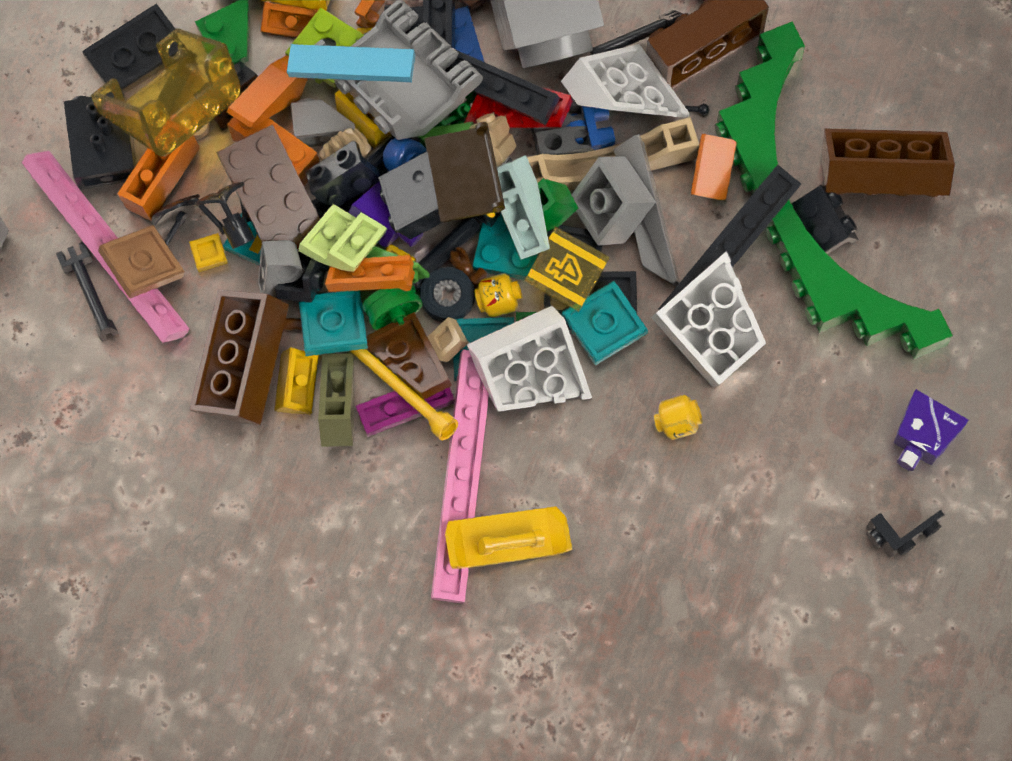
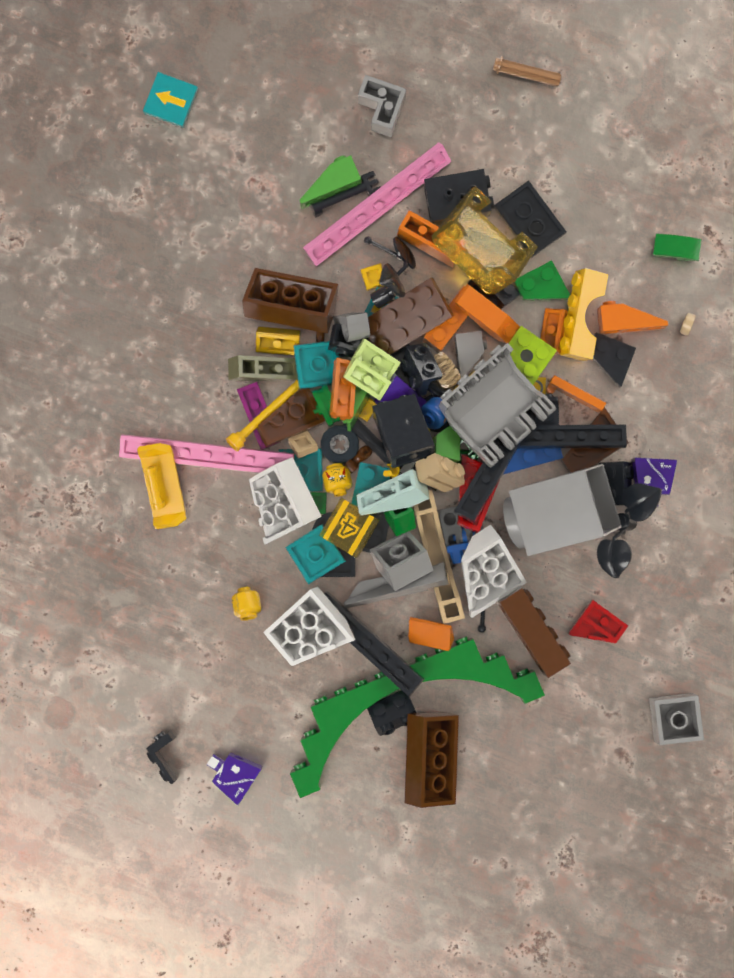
camera: 90 degrees right, 15 degrees up
medium nougat tile [98,225,185,299] -> none
medium azure tile [287,44,415,83] -> none
dark brown piece [425,122,505,223] -> none
black hinge [590,10,683,55] -> none
none -> bright green slope [299,155,361,209]

